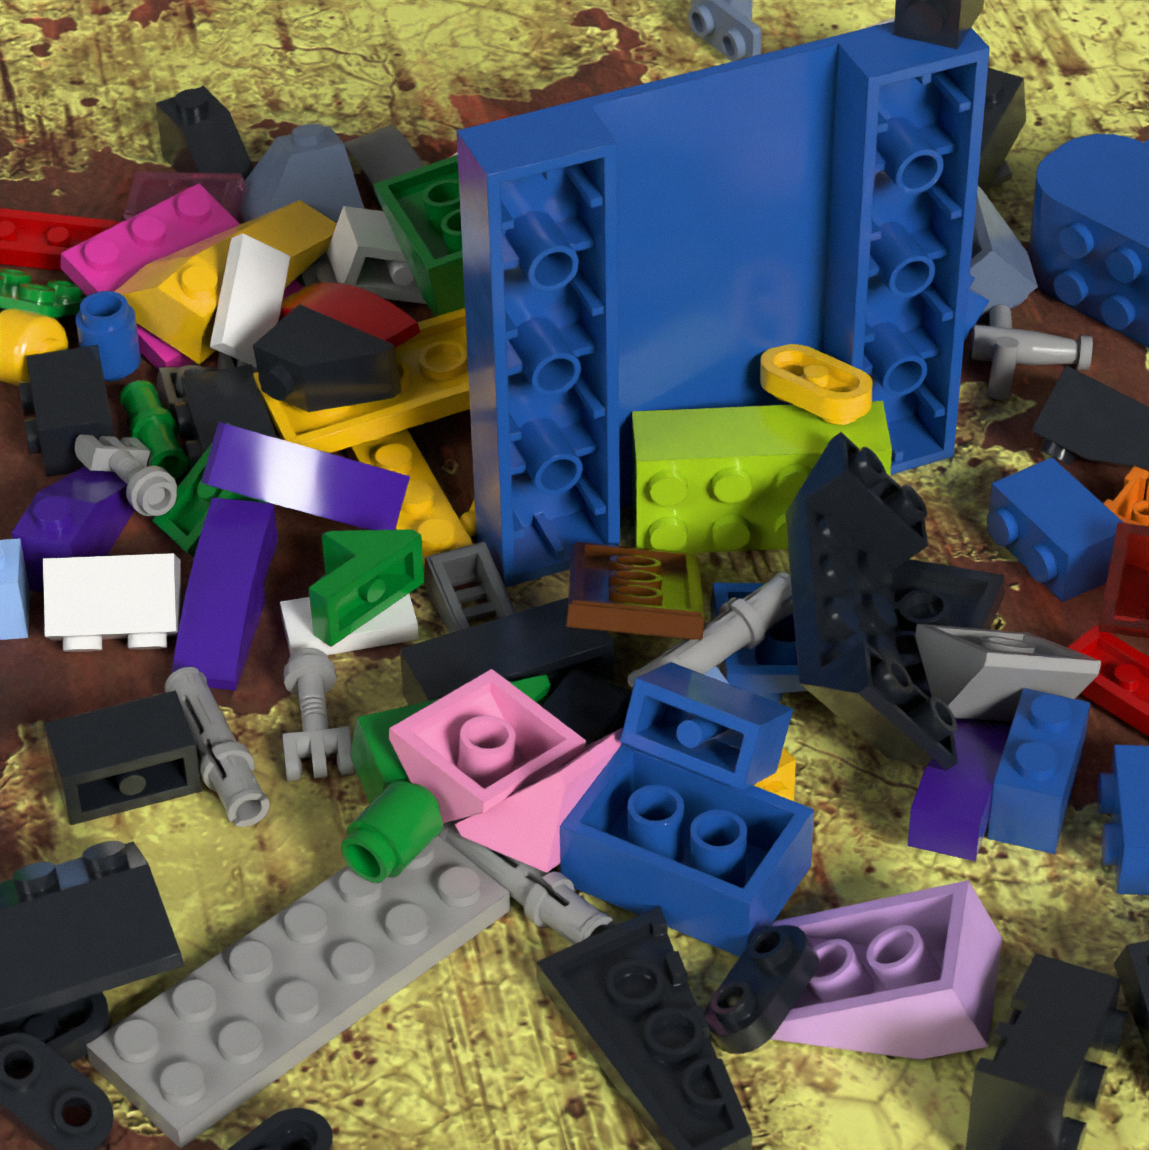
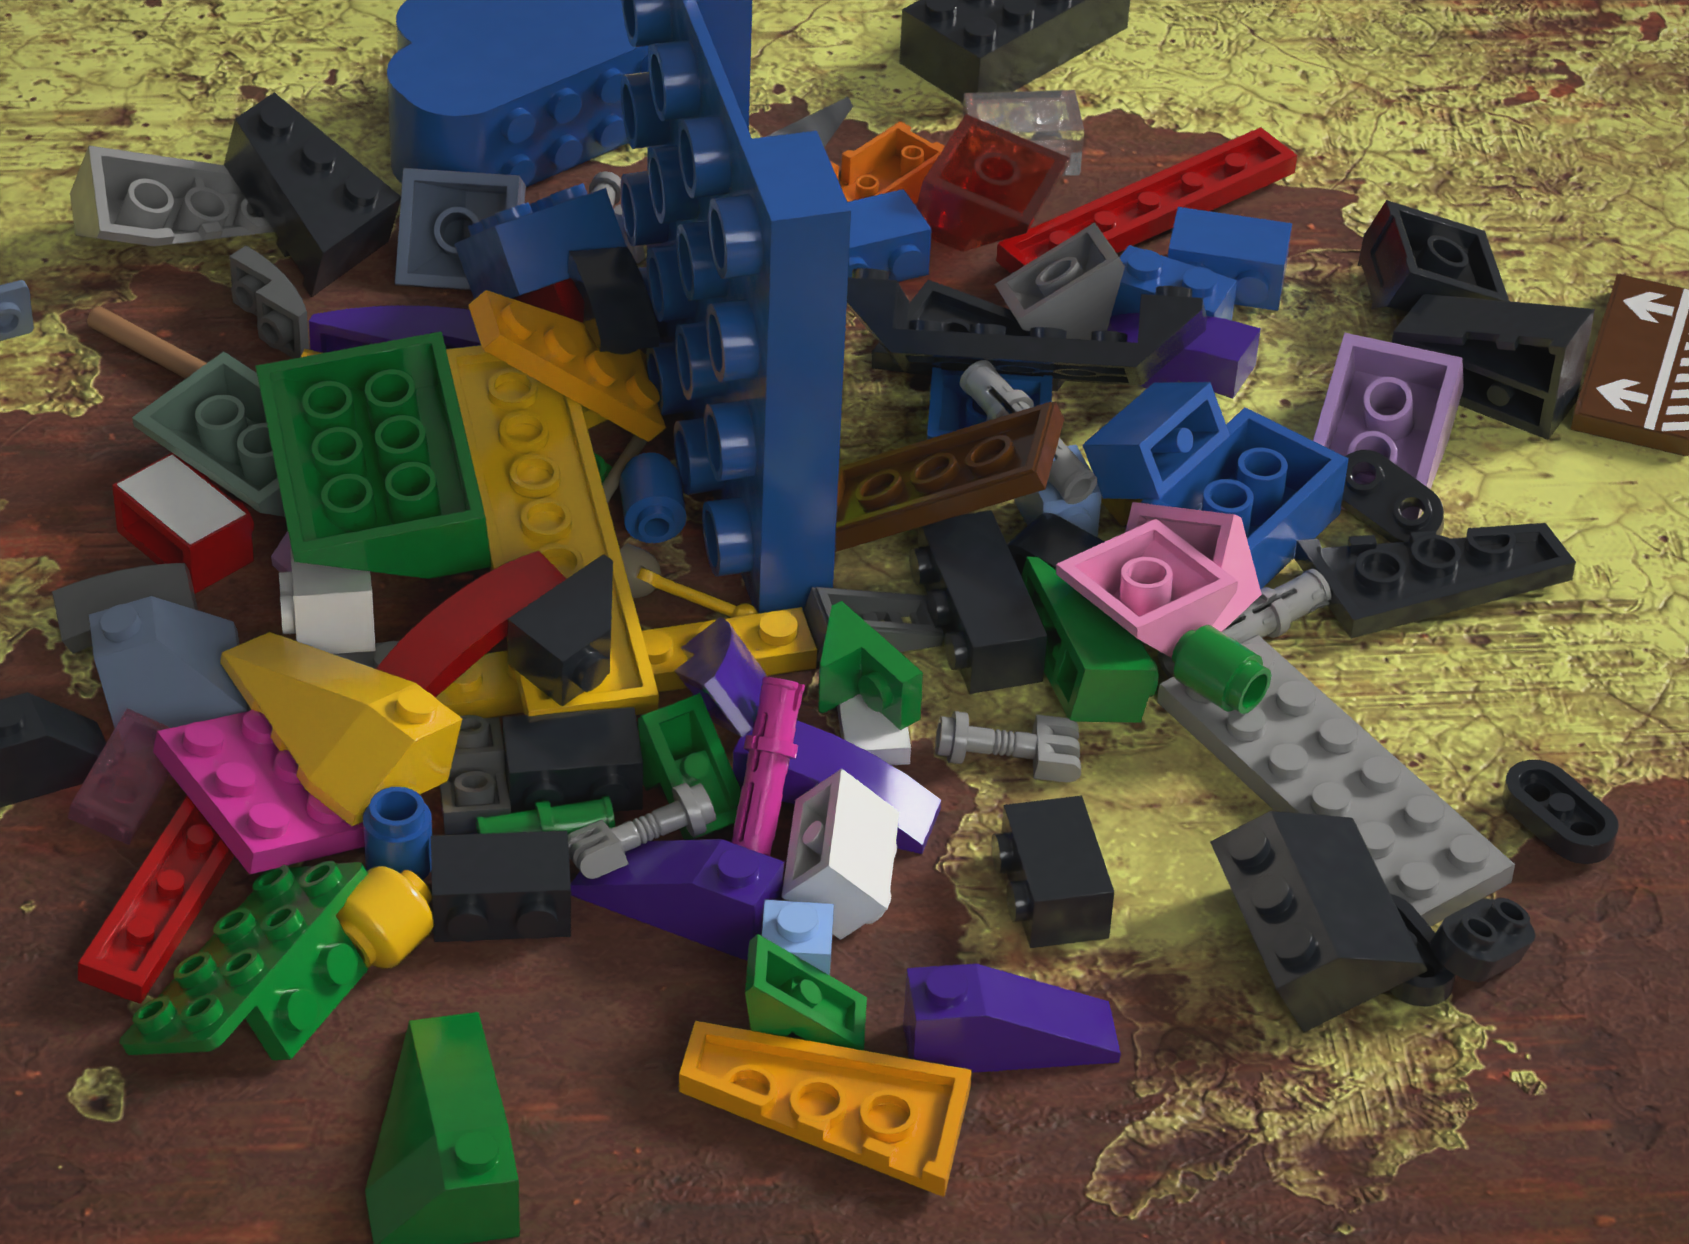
camera: 85 degrees left, 0 degrees up
light grey pin [164,667,270,827] -> none
white tile [210,233,291,368] -> none
none -> dark pink pin [732,677,805,856]

